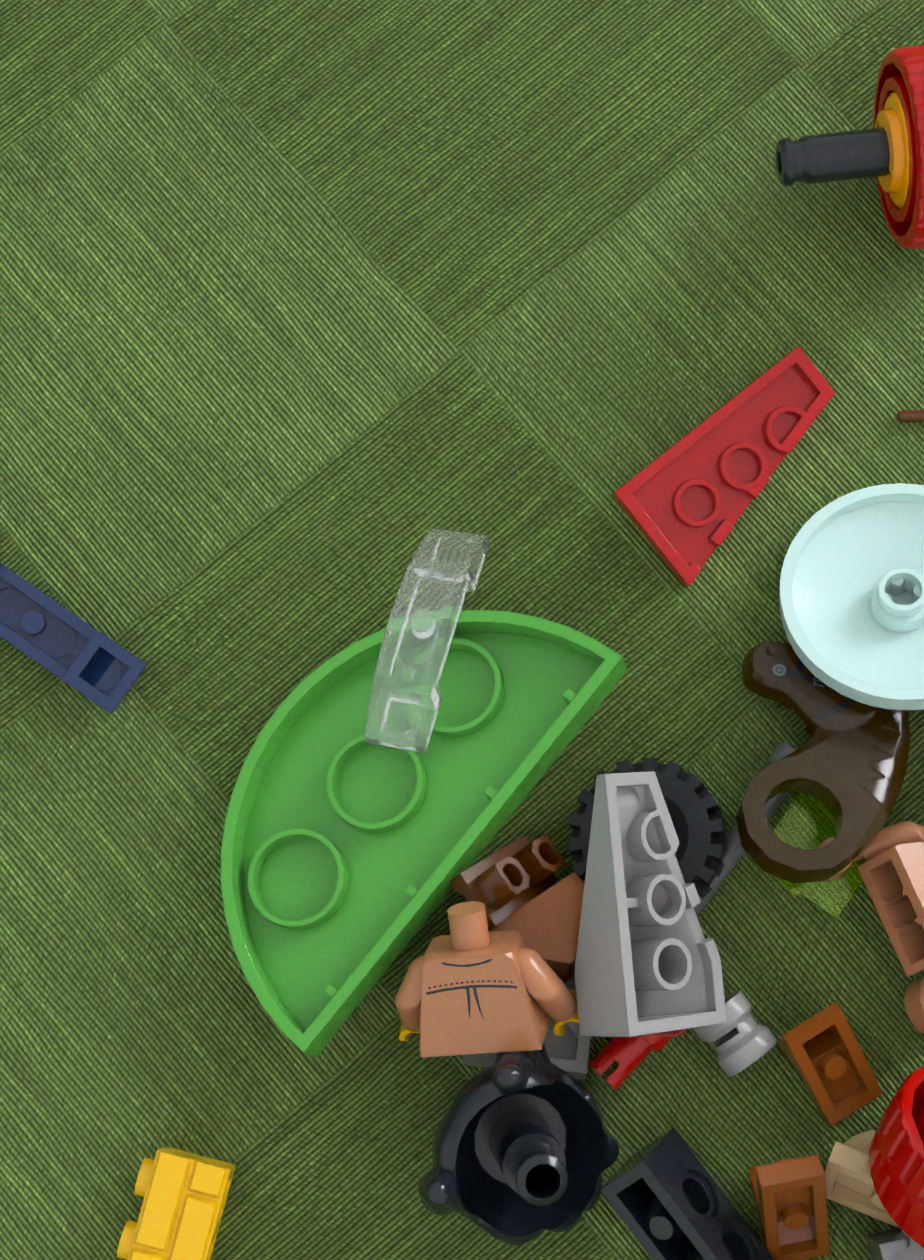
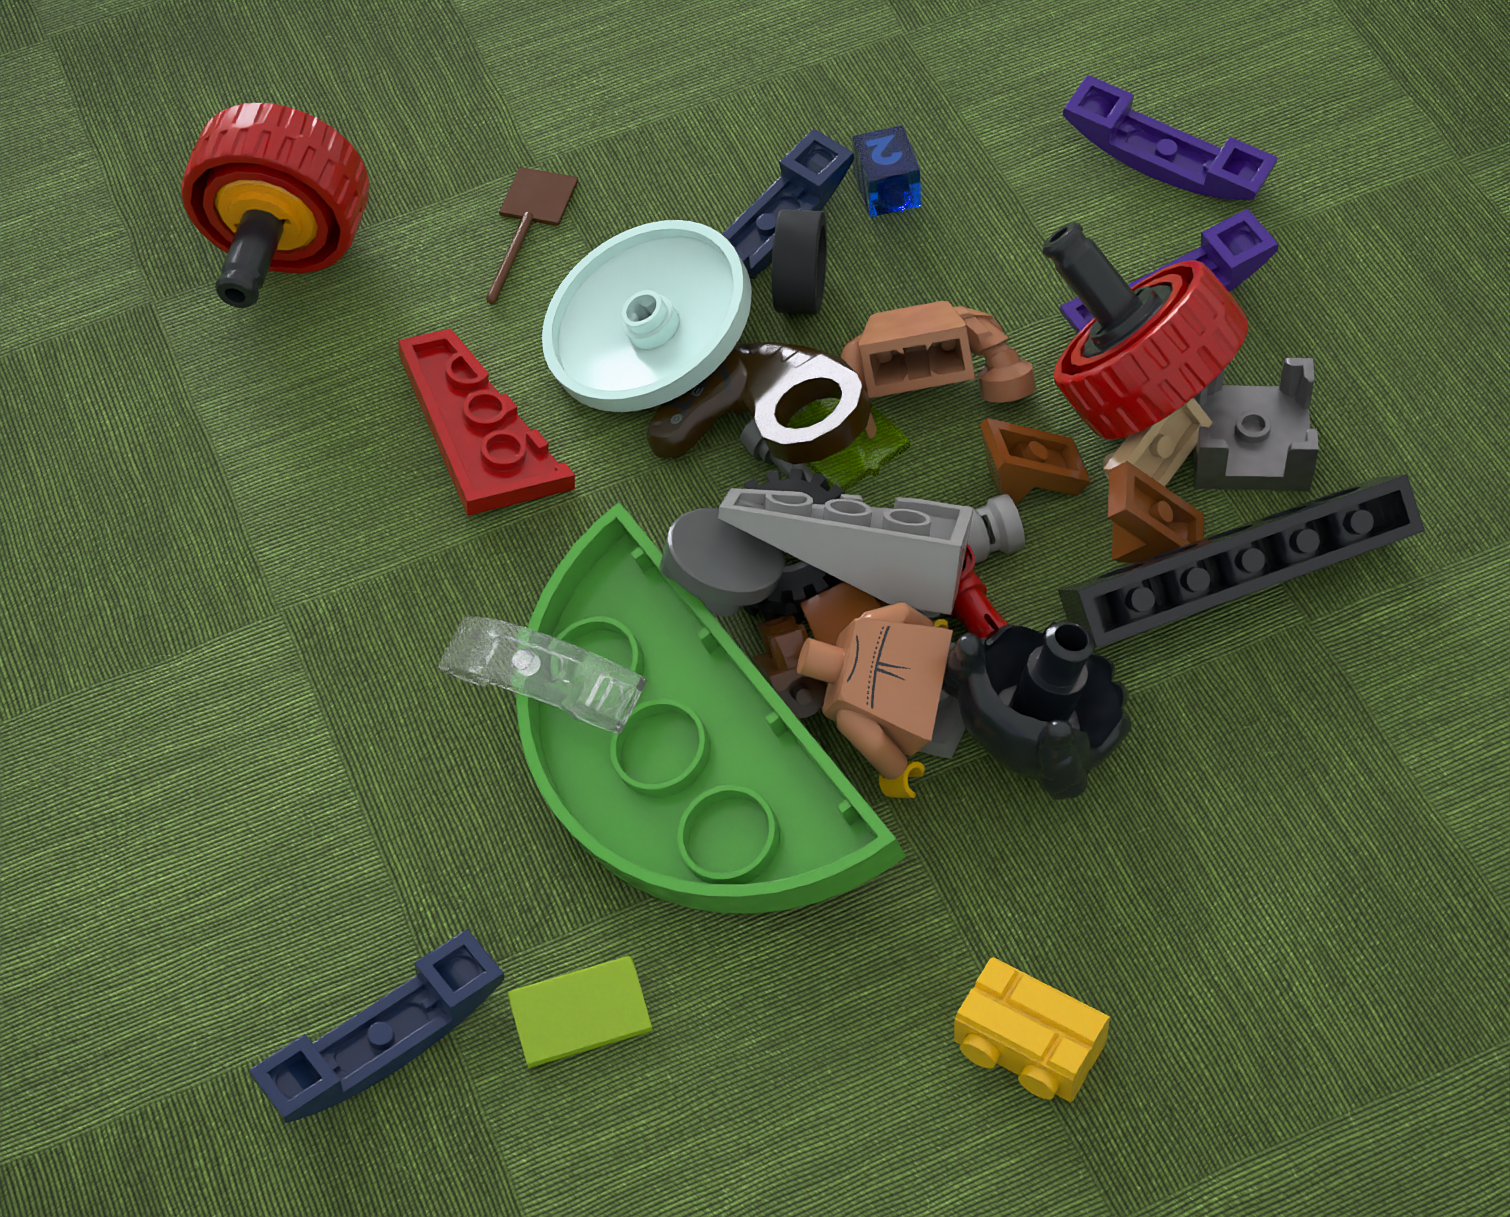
camera: 70 degrees left, 25 degrees down
none -> lime slope [508,956,653,1068]
none -> dark grey tile [660,508,785,616]

